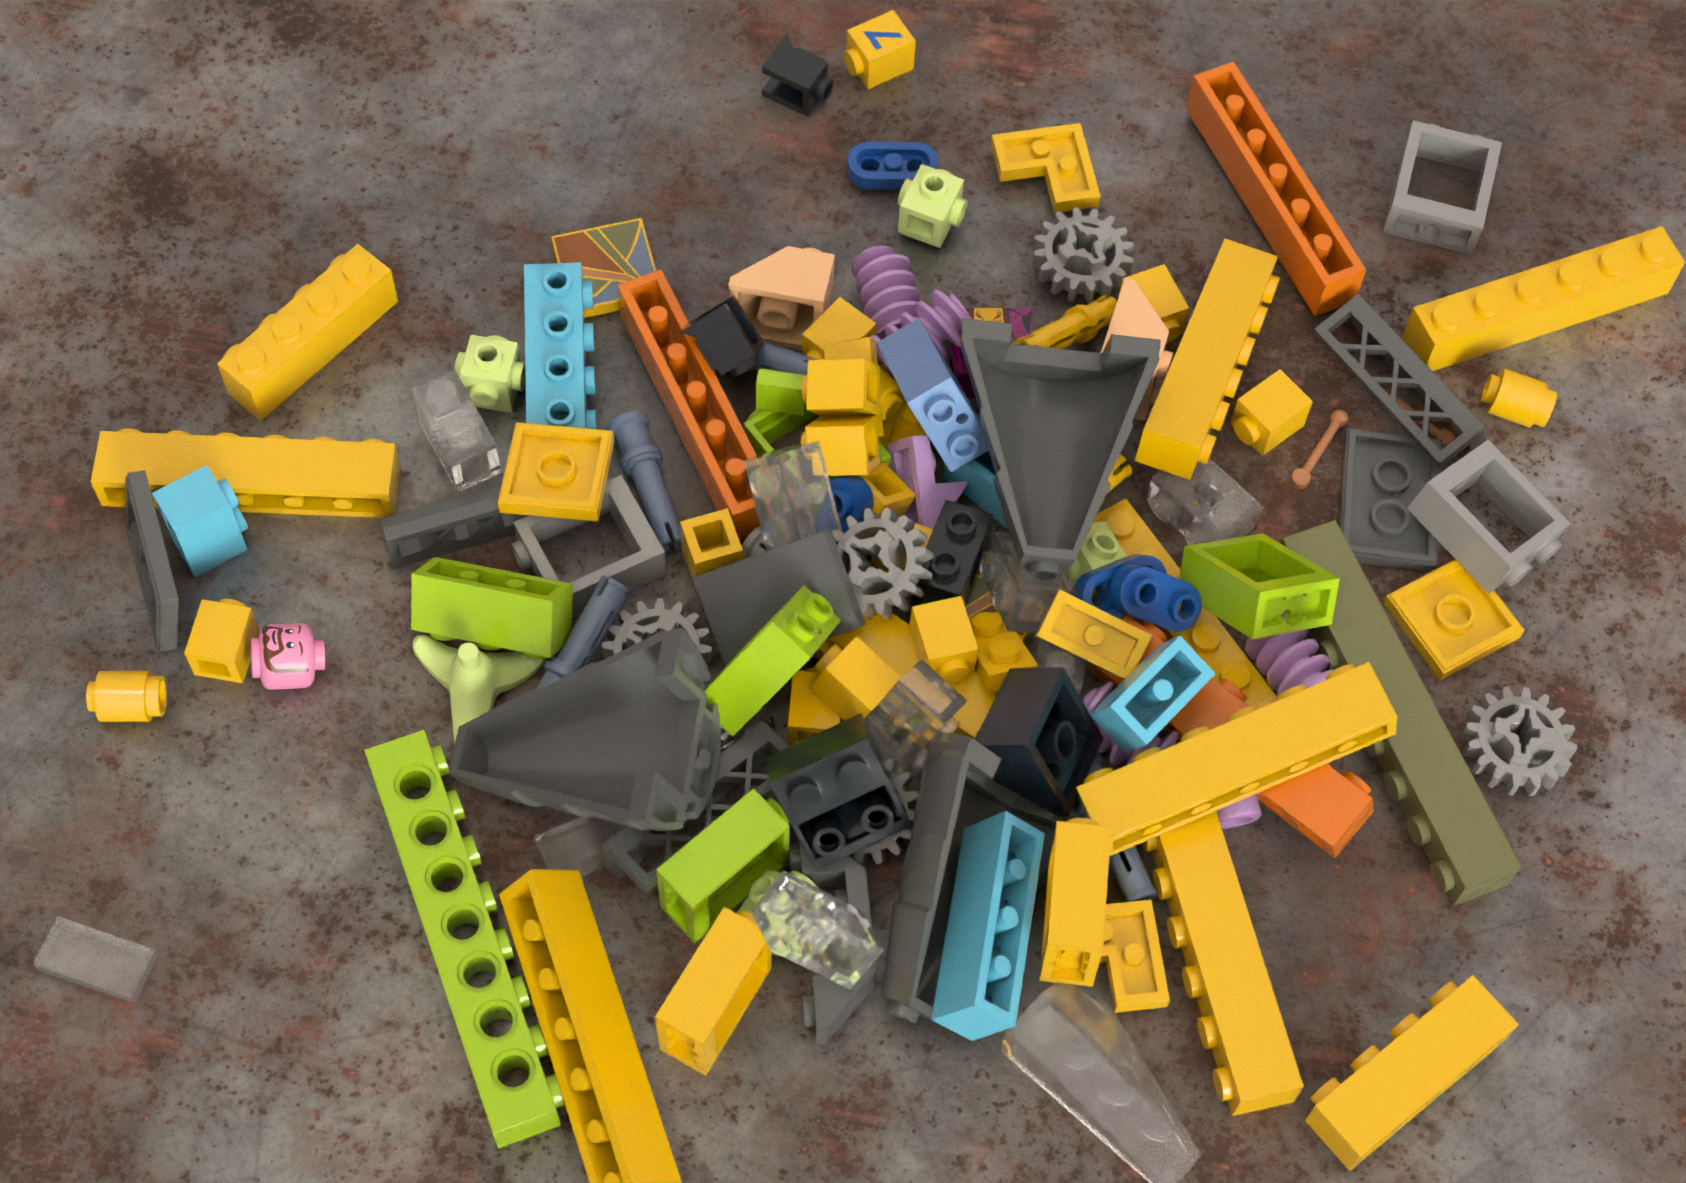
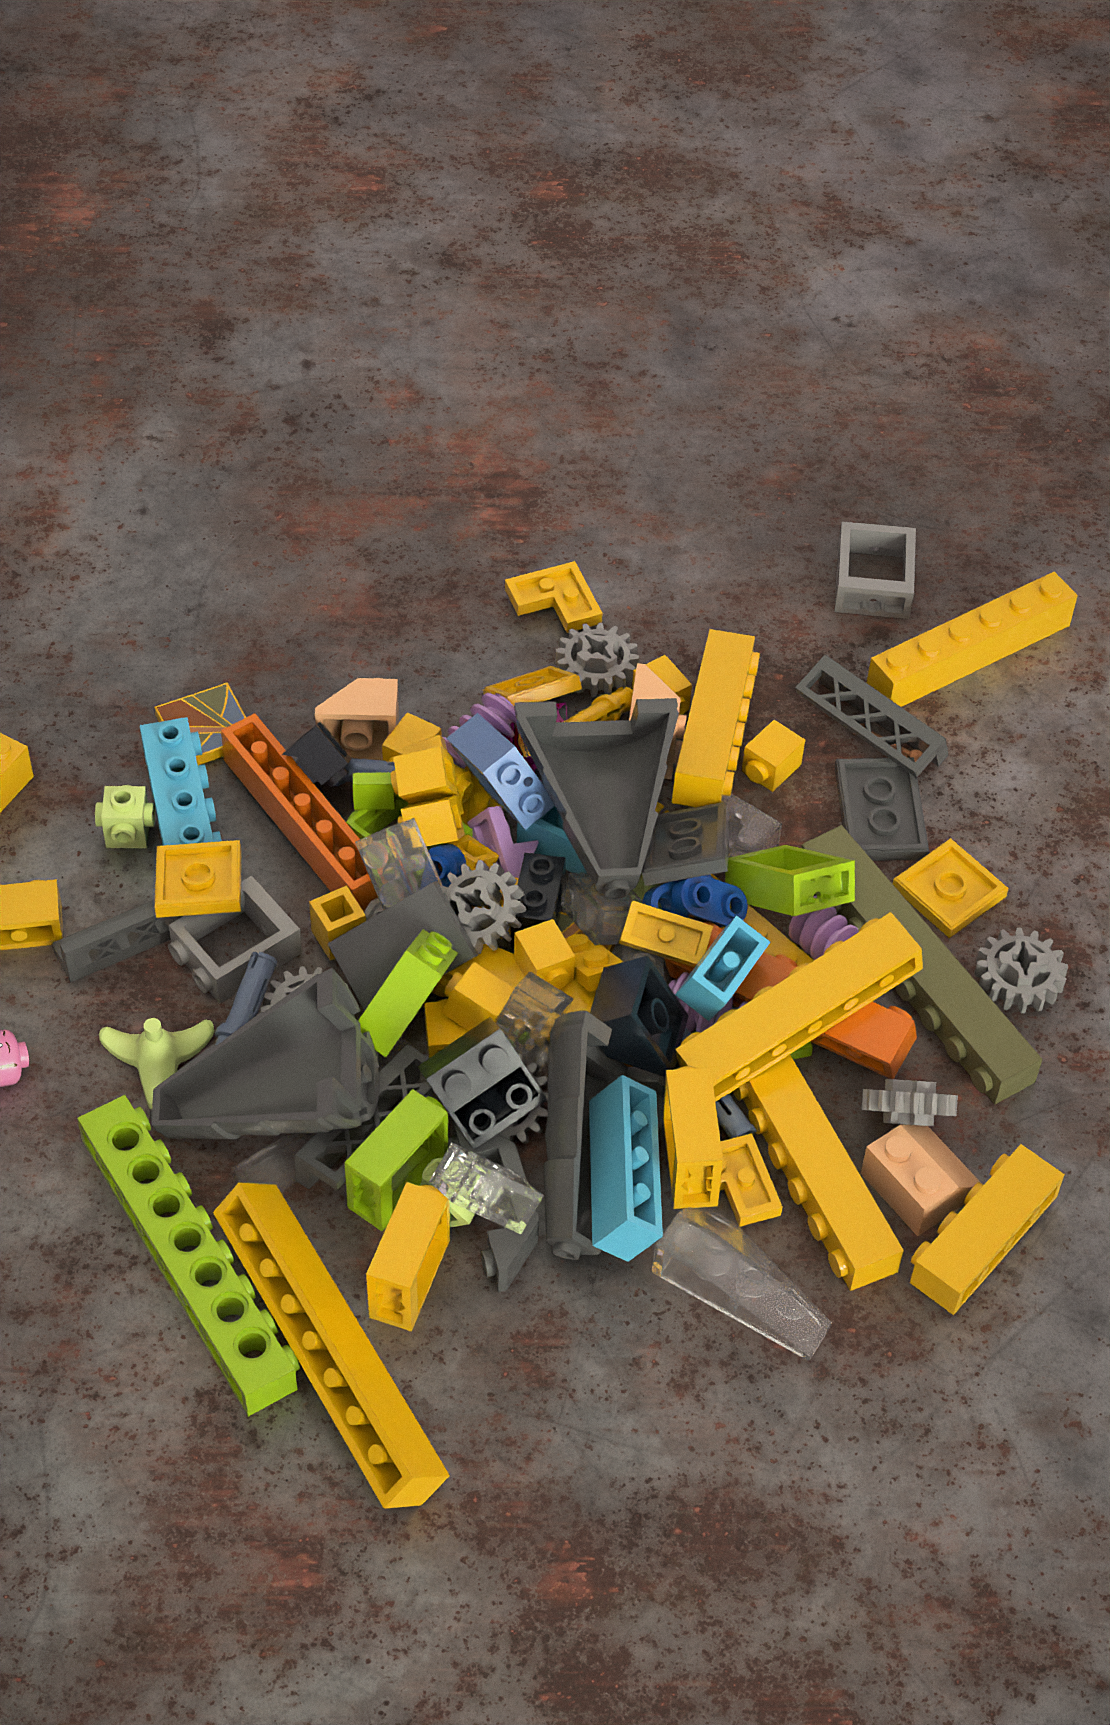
camera: 10 degrees left, 10 degrees down
clear brick [410,369,501,492] -> none
lime brick [411,557,573,659] -> none
sand blue pin [607,411,682,554] -> none
black window [762,33,834,117] -> none
yellow brick [843,10,916,89] -> none
blue plate [847,142,939,190] -> none
lavender piece [851,246,920,339] -> none
yellowish green brick [897,164,968,248] -> none
orange brick [1186,61,1366,317] -> none
lavender tile [1216,795,1262,829] -> none
nougat hinge [1290,410,1349,489] -> none
light grey window [1407,439,1571,594] -> none
yellow brick [1481,368,1557,428] -> none
none -> yellow tile [482,666,582,706]
none -> dark grey tile [642,802,729,886]
none -> light nougat slope [860,1124,982,1236]
none -> light grey gear [861,1079,958,1126]

